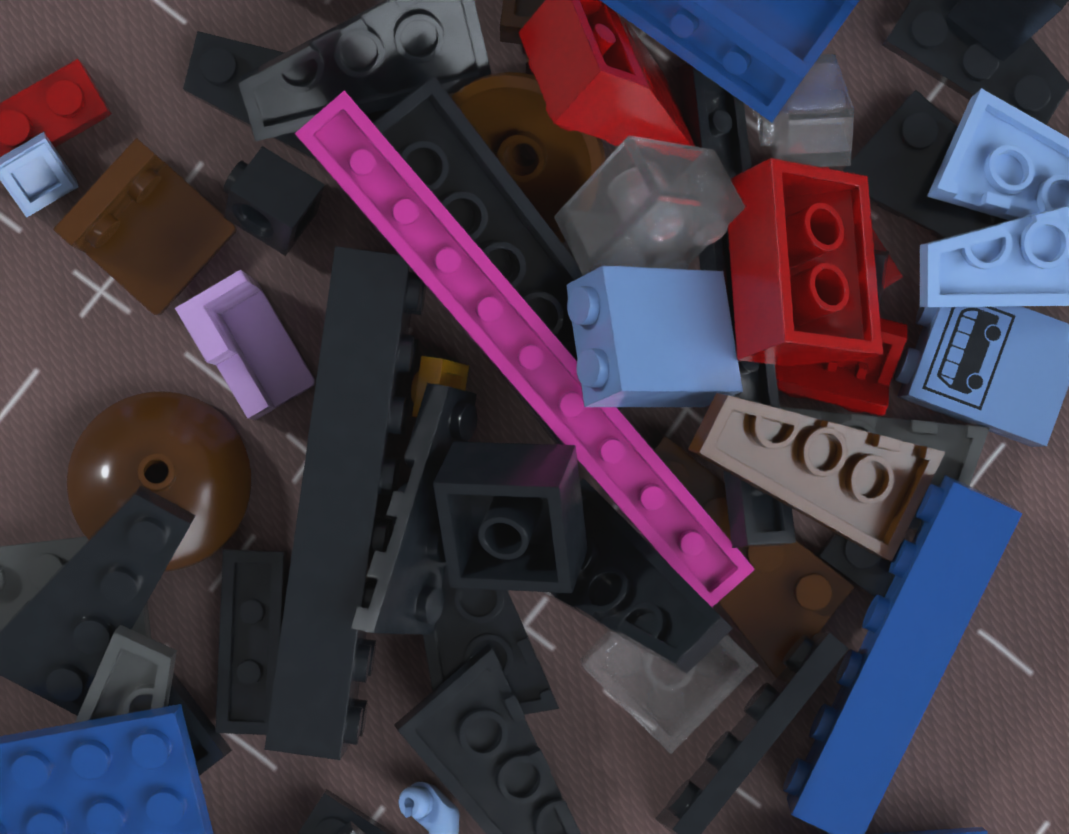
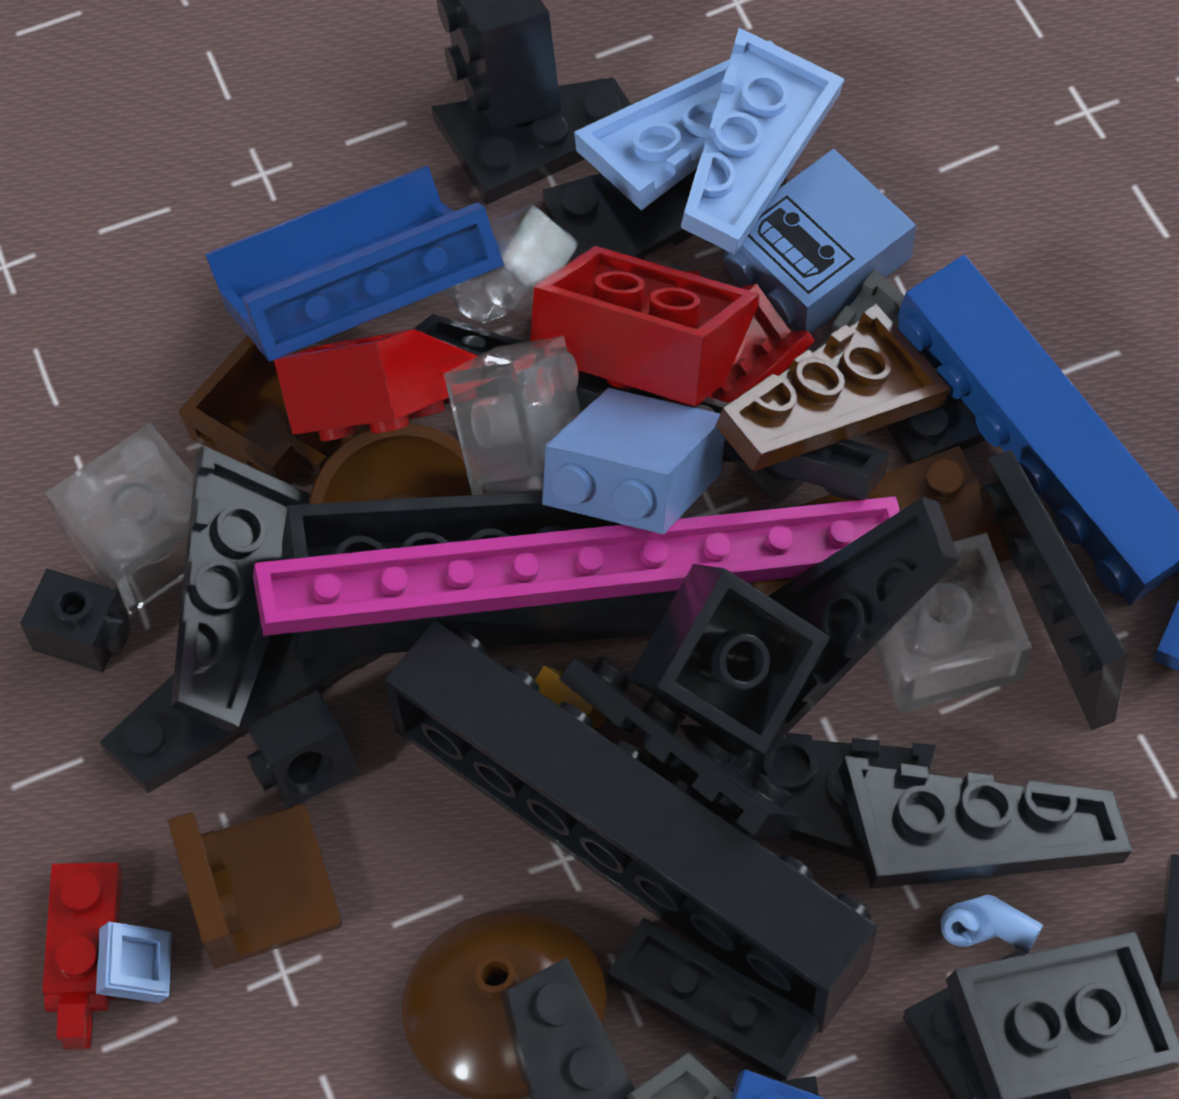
camera: 55 degrees left, 25 degrees down
lavender panel [175,270,315,420] -> none

